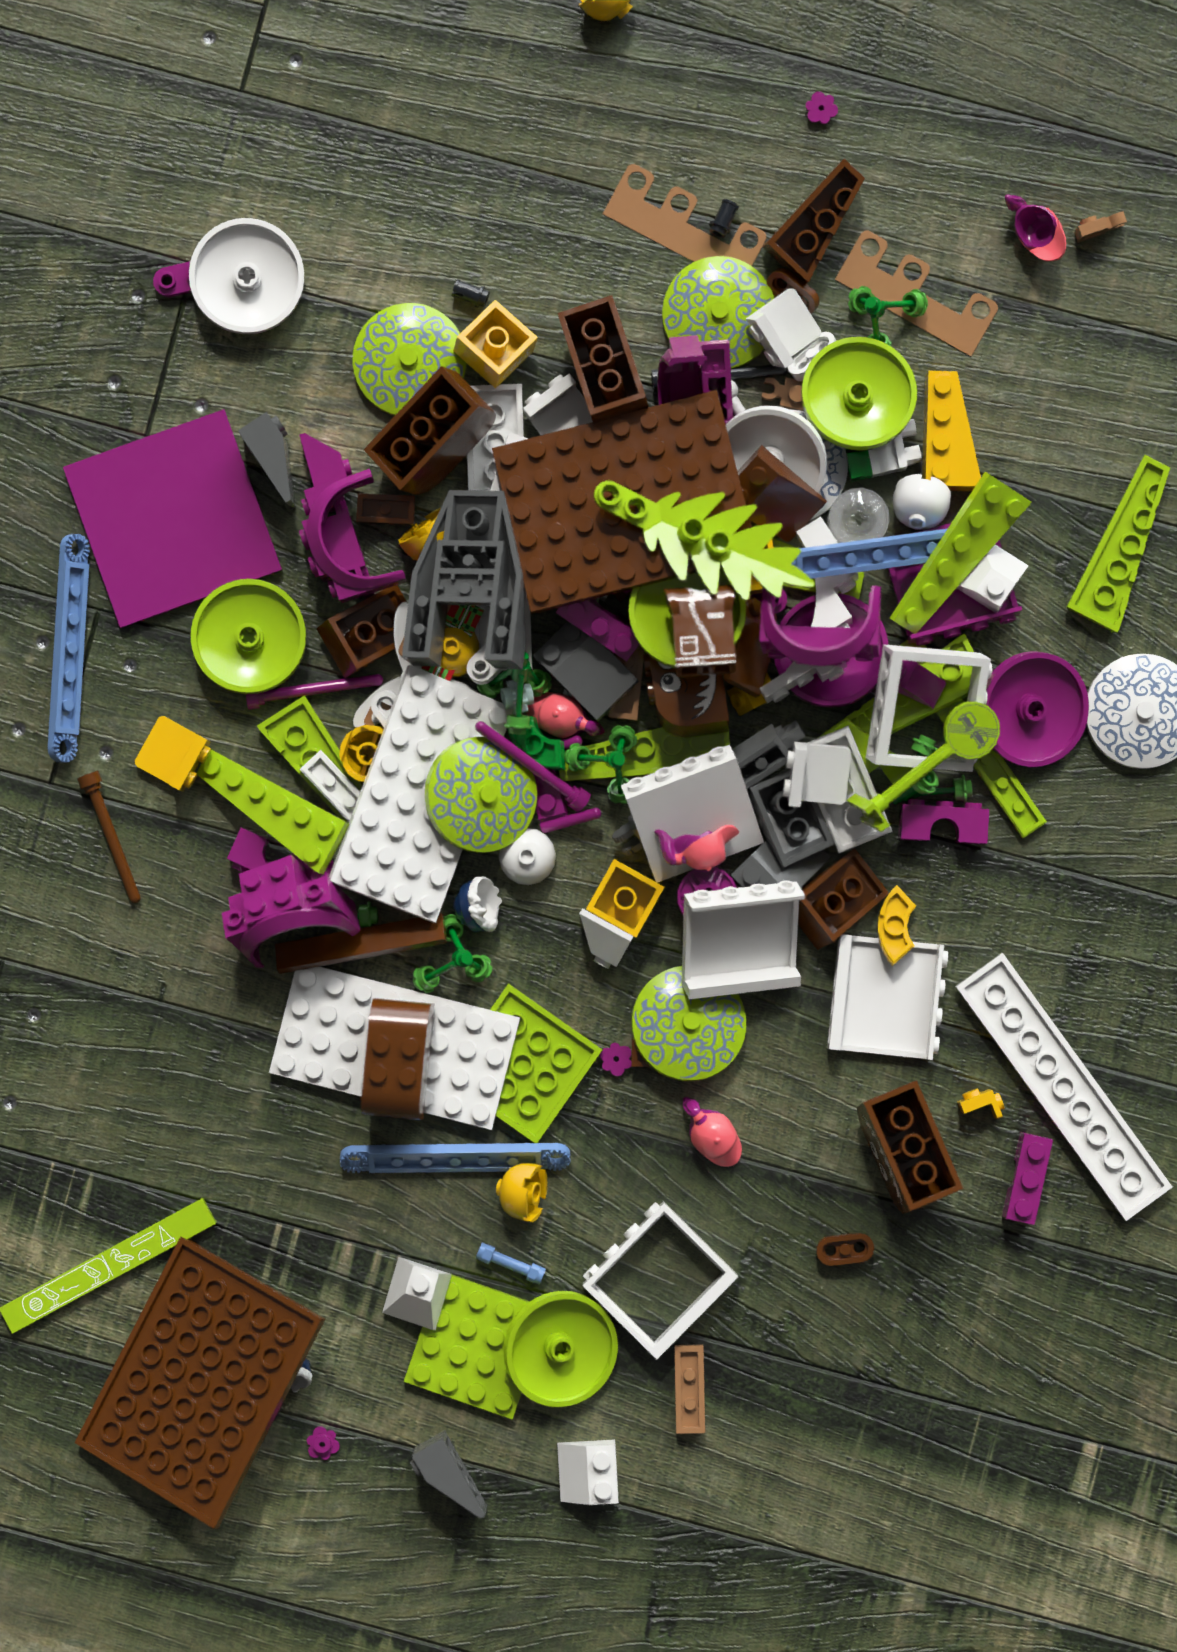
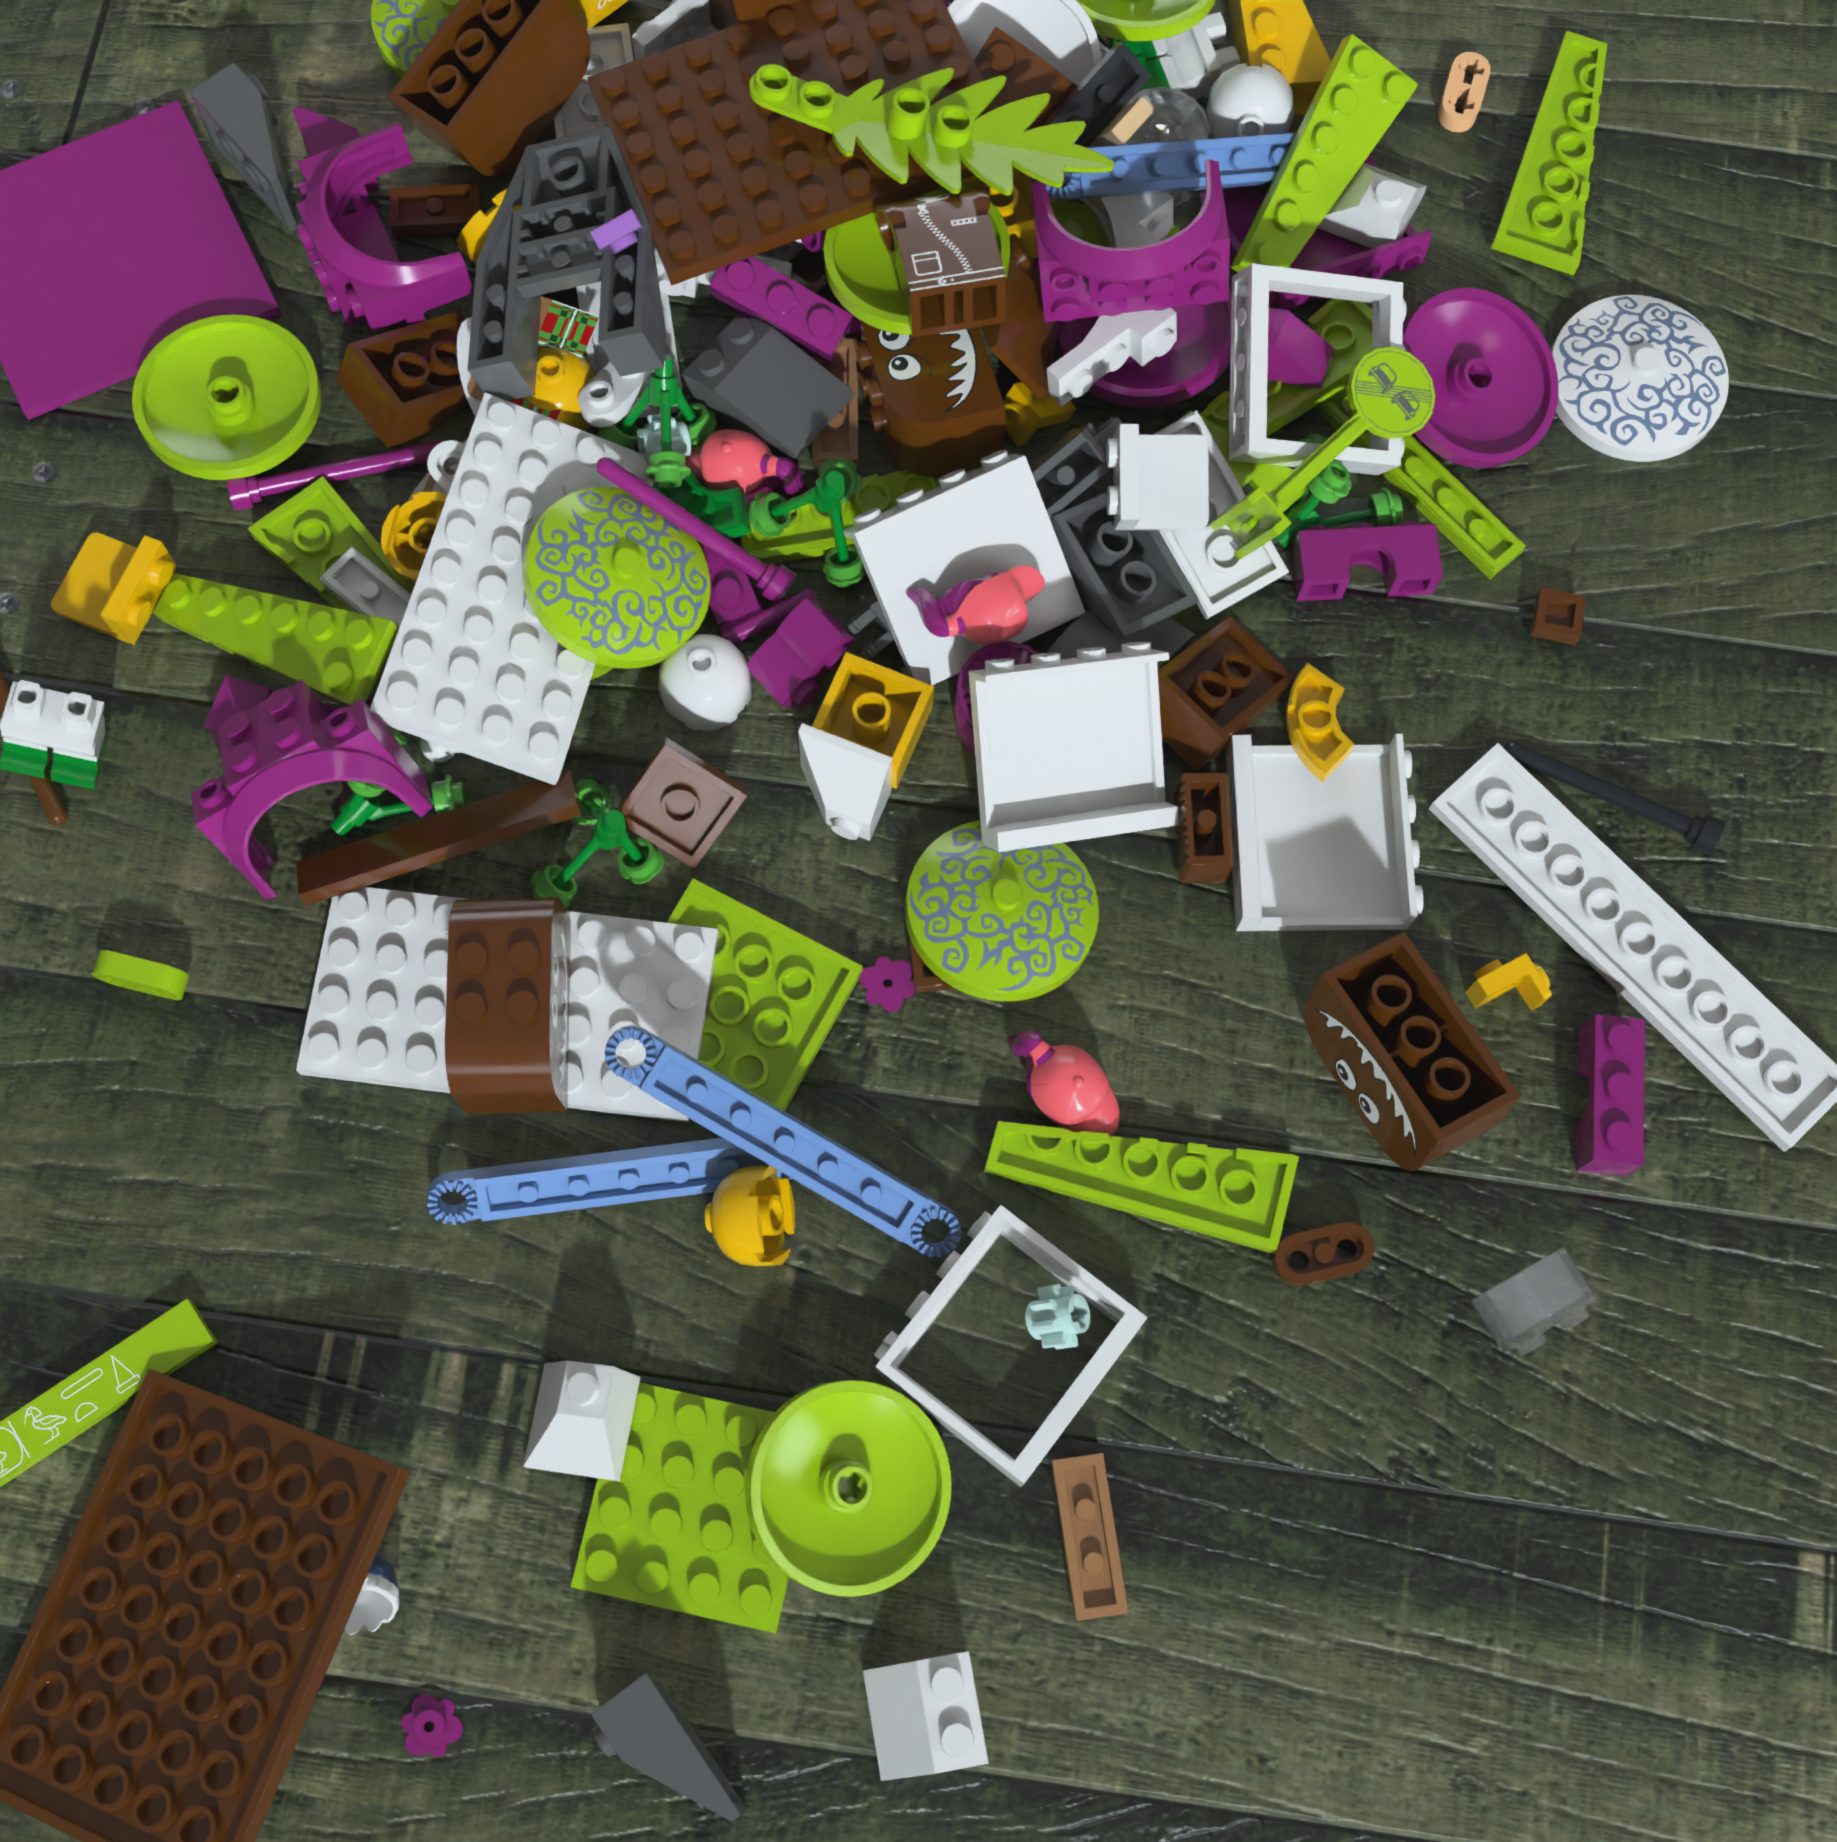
camera: 10 degrees left, 15 degrees down
white hair [453,876,502,933] -> none
medium blue bar [476,1242,546,1284] -> none
none -> white hips [0,680,107,790]
none -> lime beam [91,950,190,1000]
none -> medium lavender plate [590,209,644,254]
none -> medium blue plate [605,1025,961,1258]
none -> tile [616,737,748,869]
none -> magenta brick [747,598,856,708]
none -> lime wing [984,1121,1299,1254]
none -> light aqua gear [1025,1284,1090,1350]
none -> black plate [1042,42,1152,148]
none -> tan tile [1092,96,1154,147]
none -> reddish brown brick [1173,773,1234,883]
none -> light nougat beam [1438,52,1490,133]
none -> clear brick [1471,1247,1597,1356]
none -> black piece [1504,741,1726,856]
none -> reddish brown plate [1530,587,1587,645]

